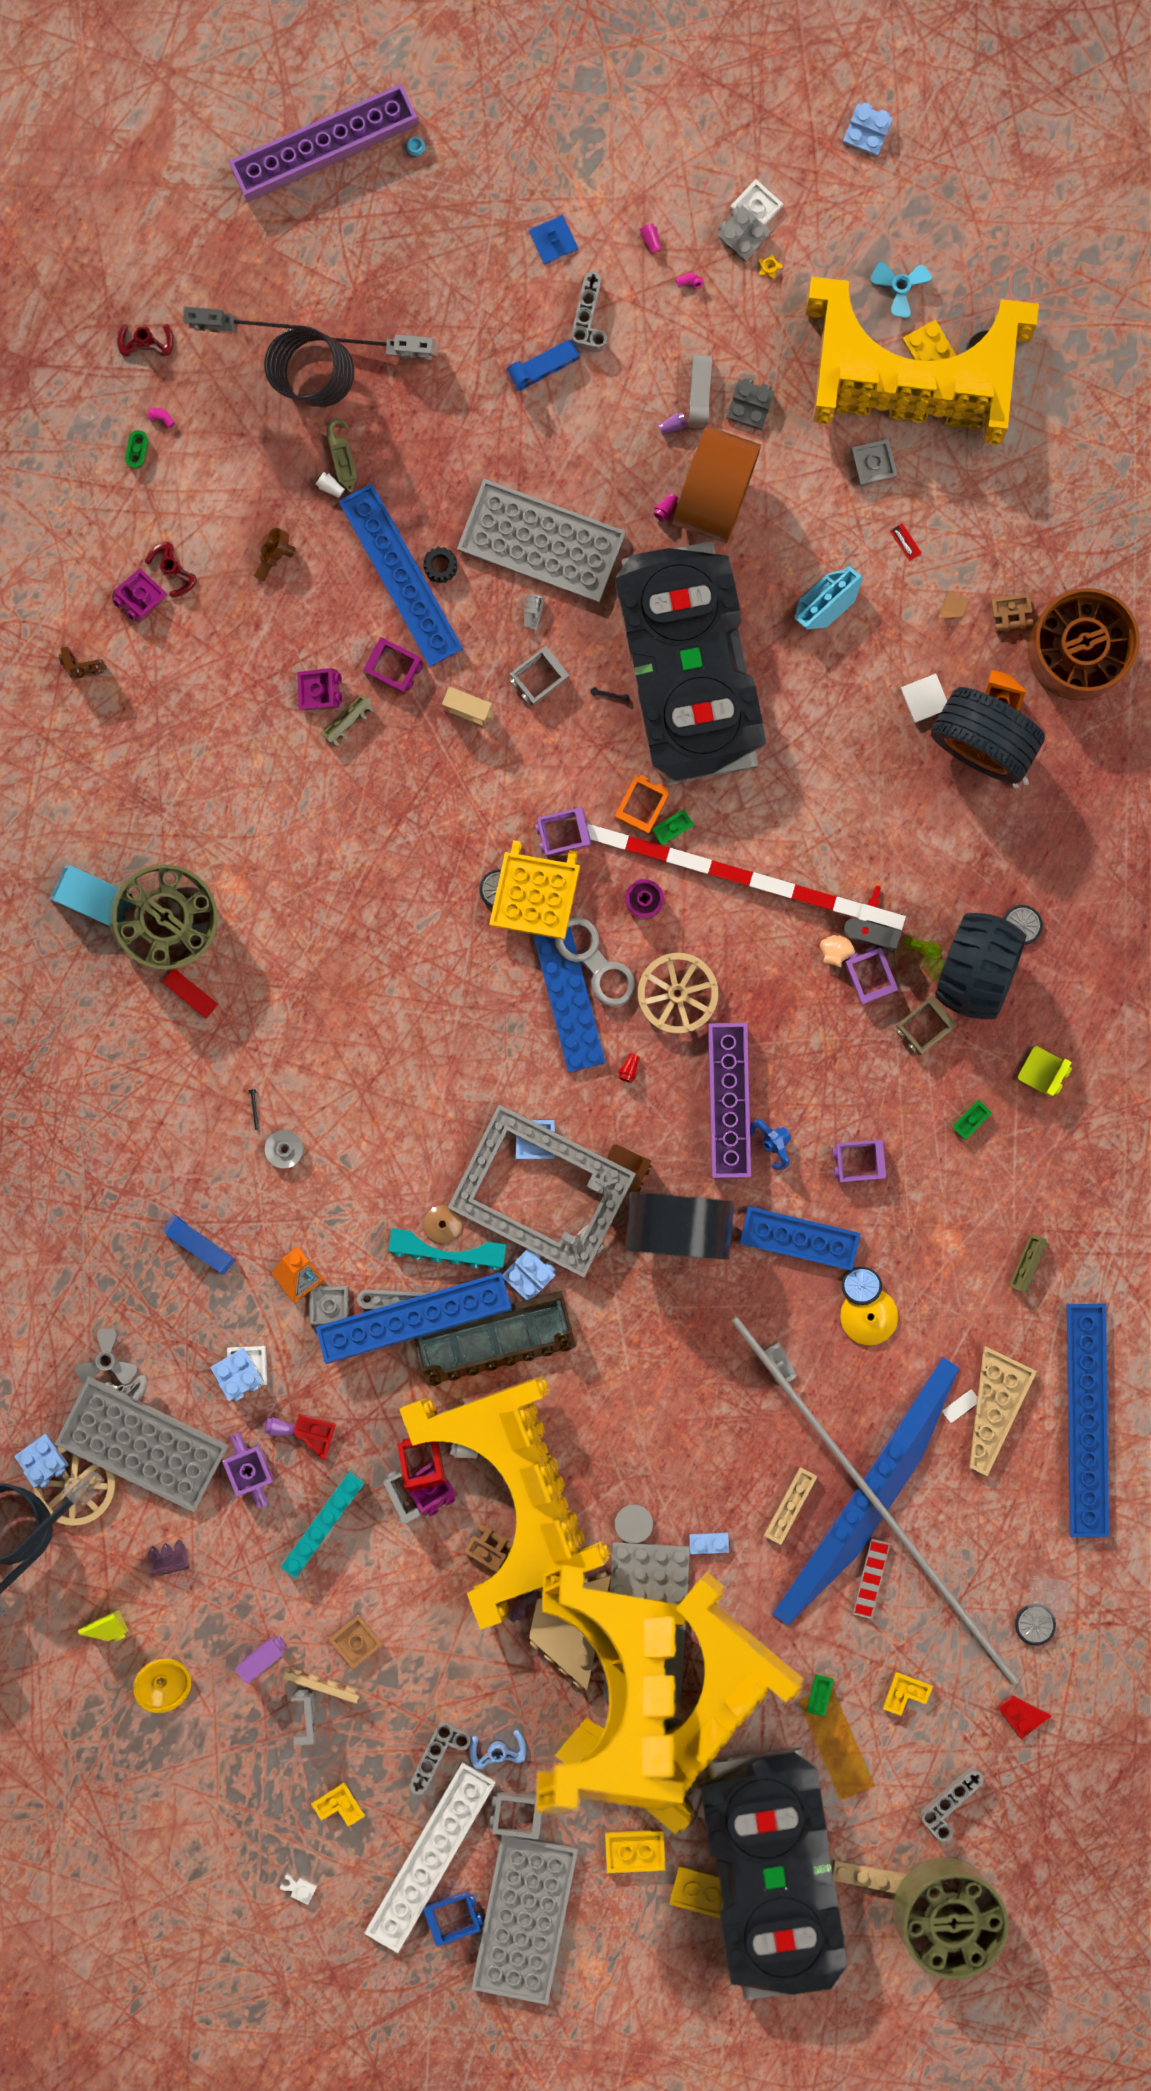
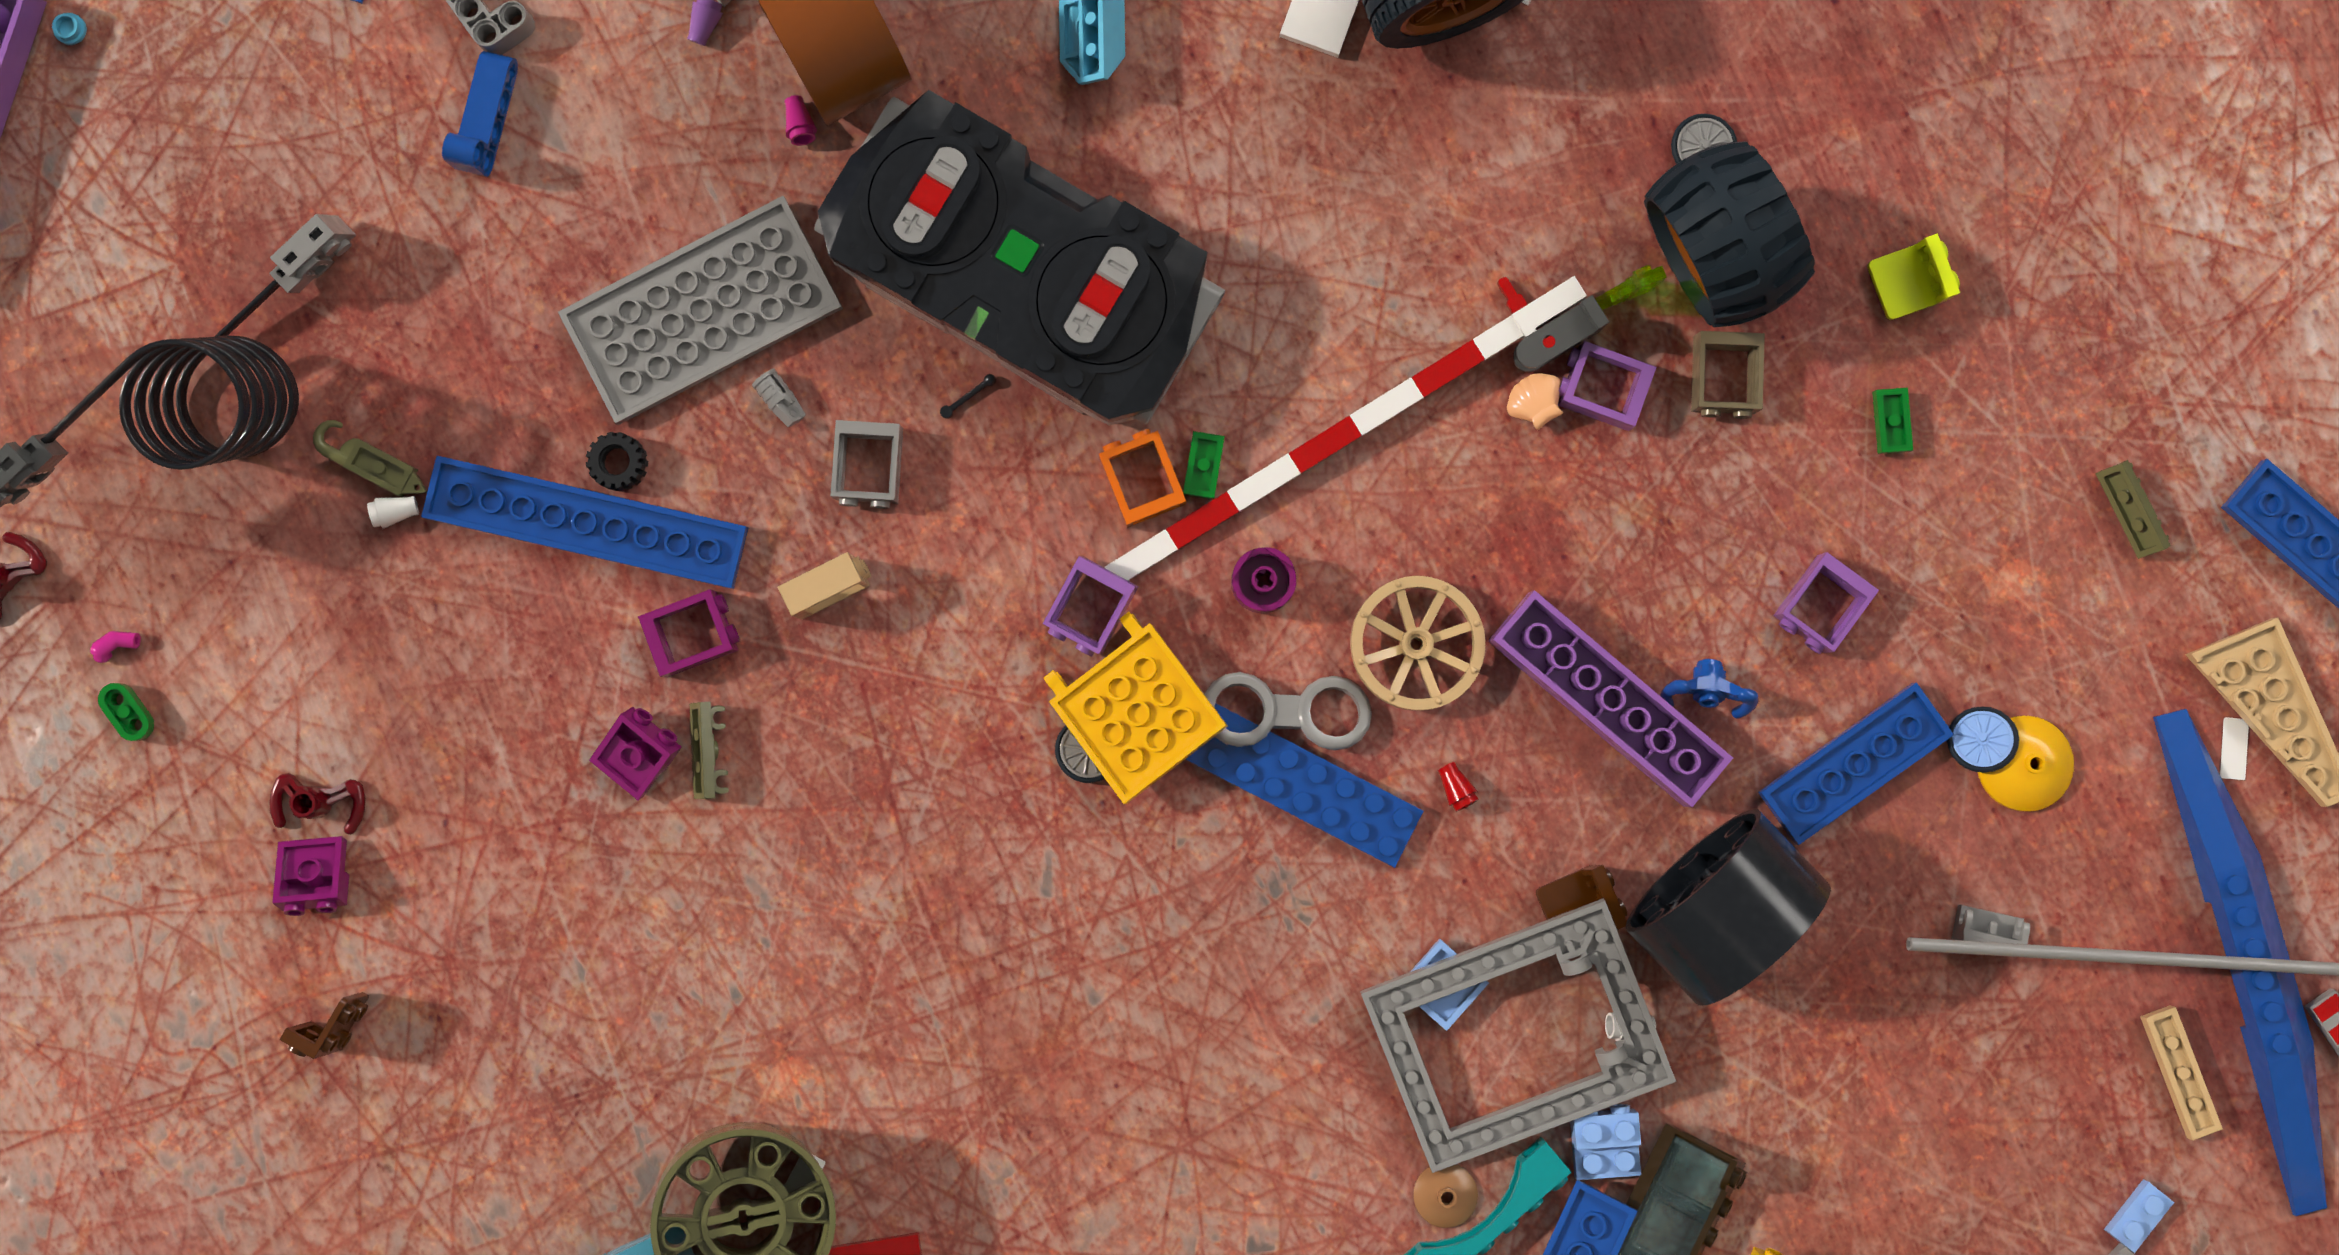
camera: 50 degrees left, 0 degrees up
reddish brown pin [254,528,296,582] -> none

